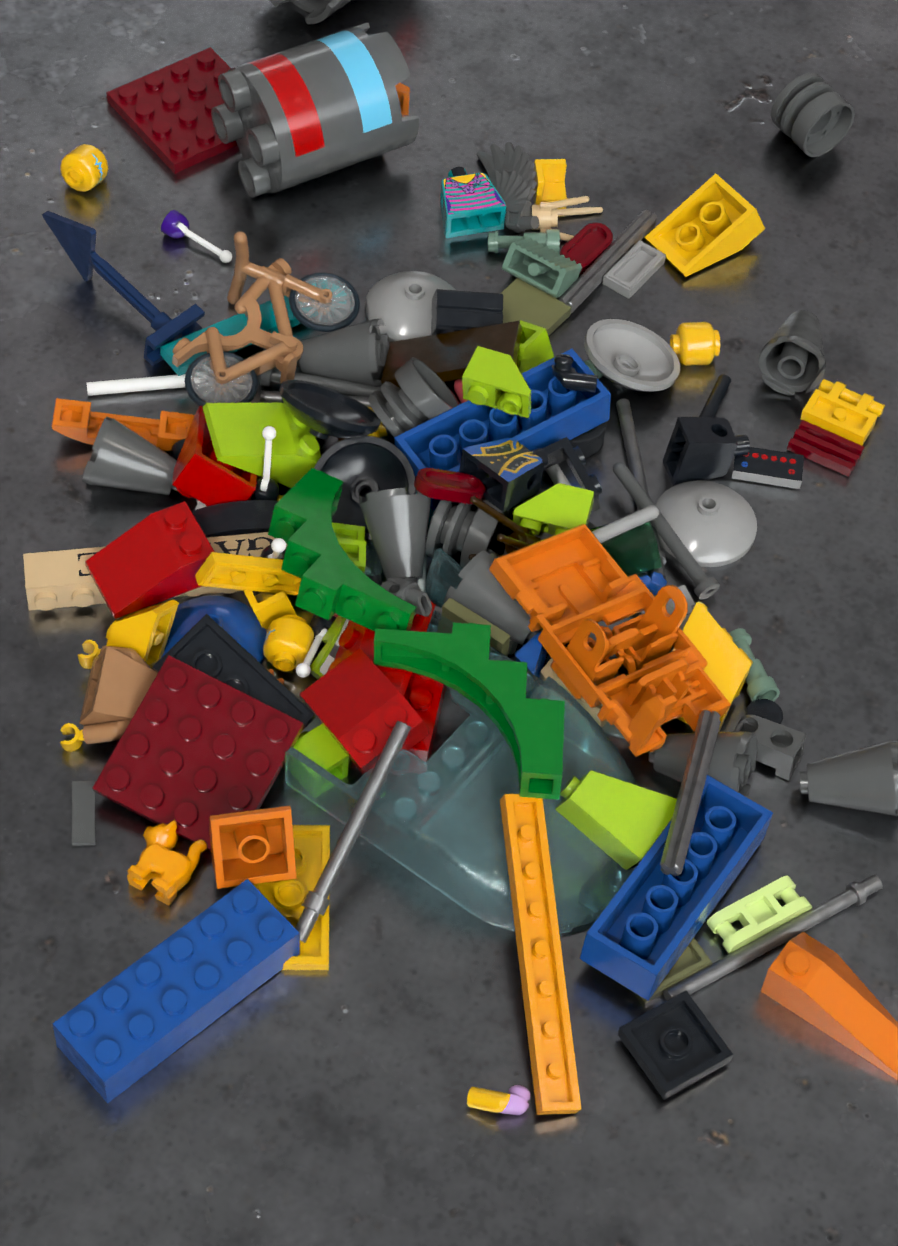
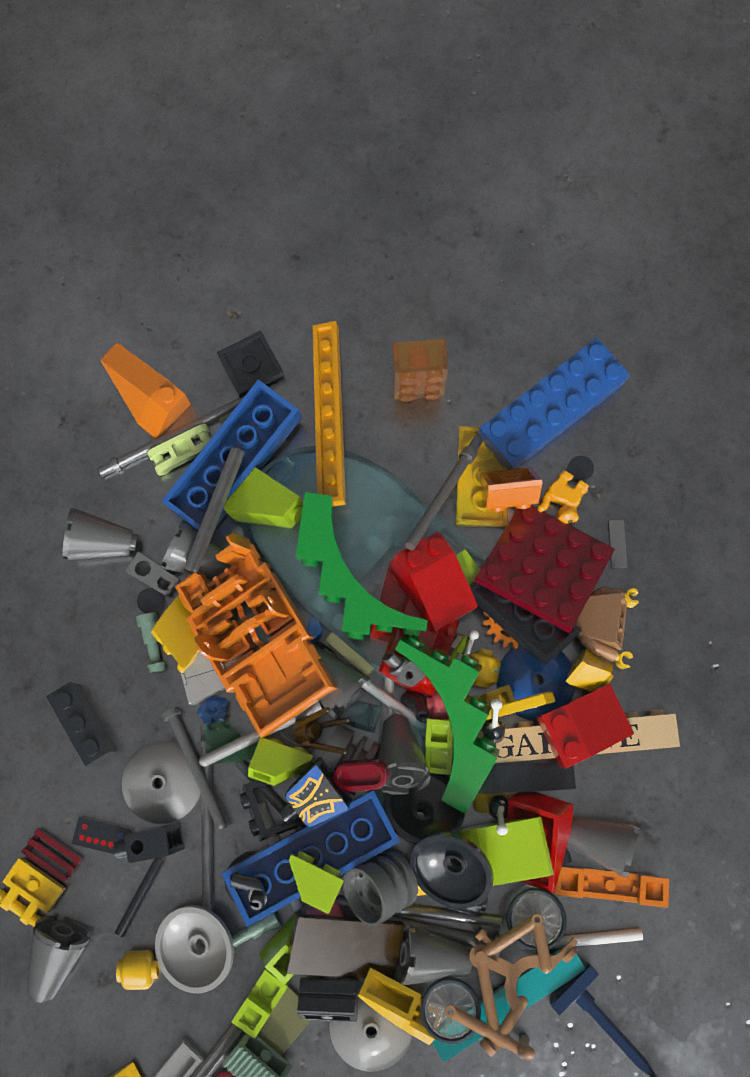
camera: 170 degrees left, 25 degrees up
arm [467,1085,531,1115] -> none
none -> black brick [46,682,117,767]
none -> lime slope [232,969,290,1039]
none -> yellow slope [358,968,444,1045]
none -> clear orange brick [392,339,449,402]
none -> black tile [567,456,594,482]

